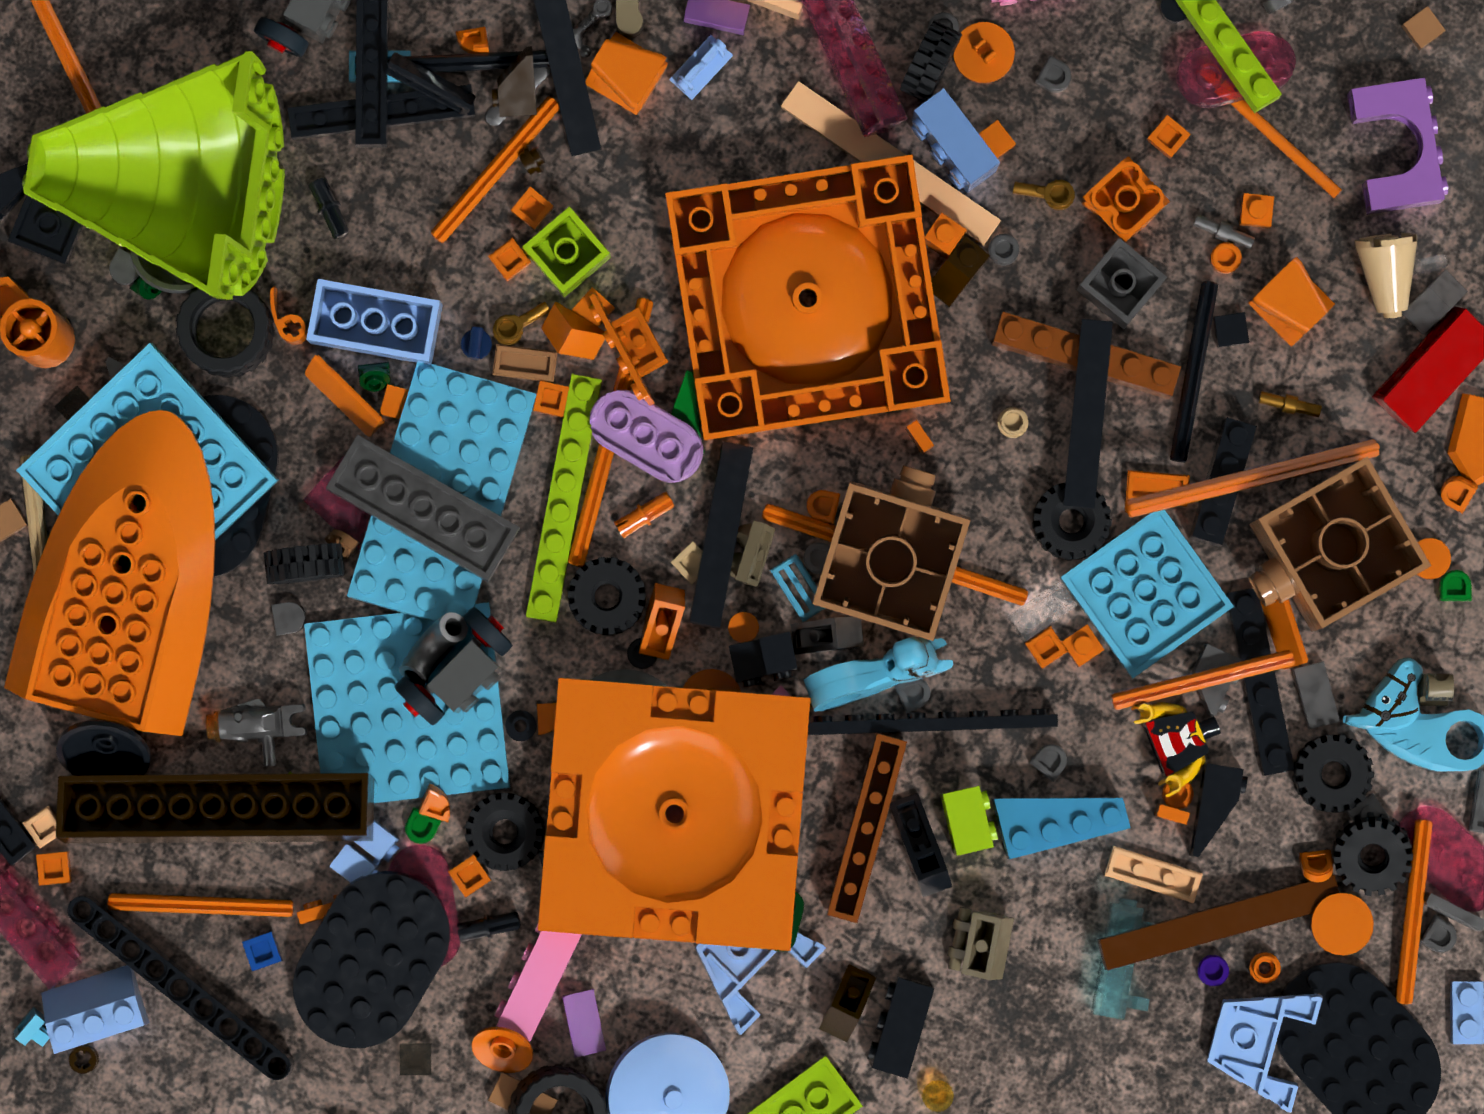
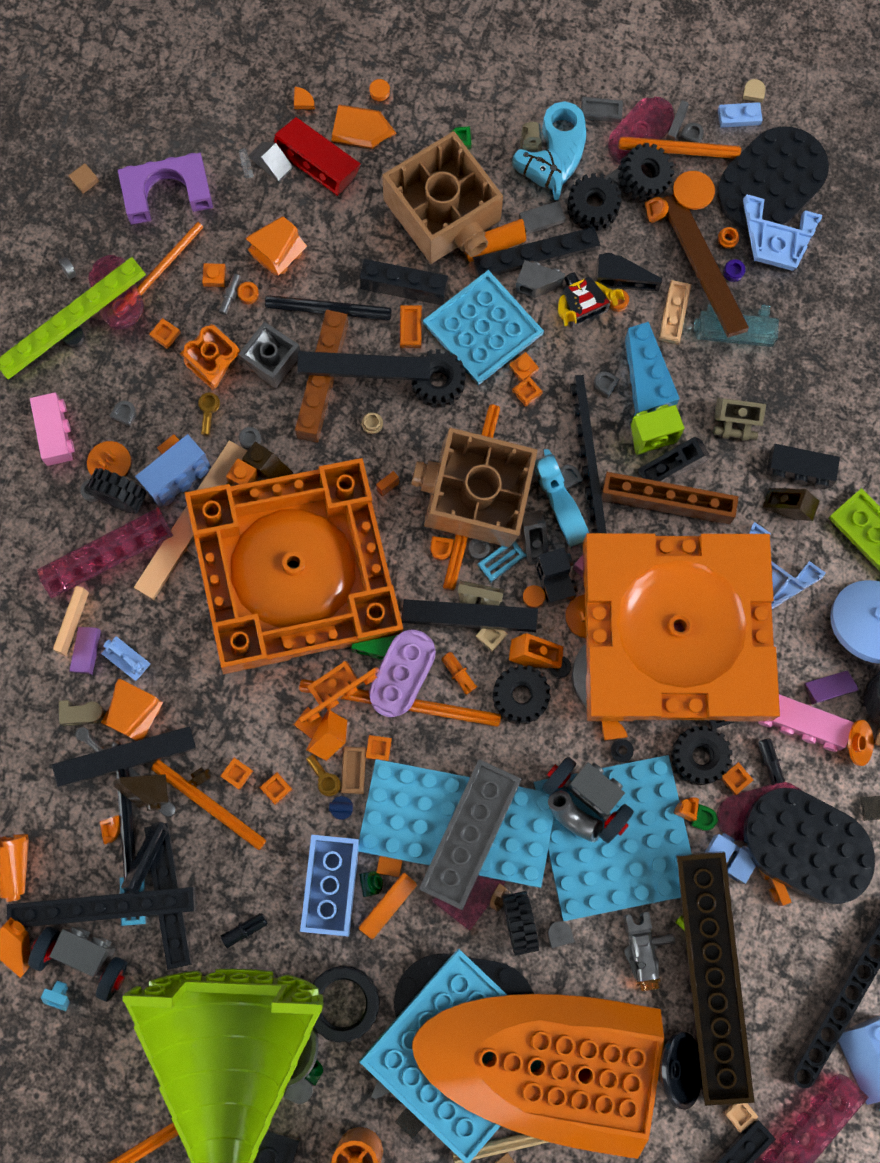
camera: 100 degrees left, 10 degrees down
orange tile [36,851,72,886] -> none
orange axle [107,893,294,917] -> none
blue plate [242,931,283,971] -> none
orange panel [270,286,308,345] -> none
lime brick [522,206,611,298] -> none
lime plate [526,374,602,623] -> none
clear yellow plate [922,1080,954,1112] -> none
clear piece [1007,581,1077,642] -> none
orange axle [1111,650,1295,710] -> none
orange axle [1125,439,1380,518] -> none
orange tile [1154,804,1190,825] -> none
black tile [1213,312,1249,348] -> none
pearl gold bar [1258,391,1322,417] -> none
tan cone [1355,233,1418,318] -> none
orange tile [1441,476,1478,514] -> none

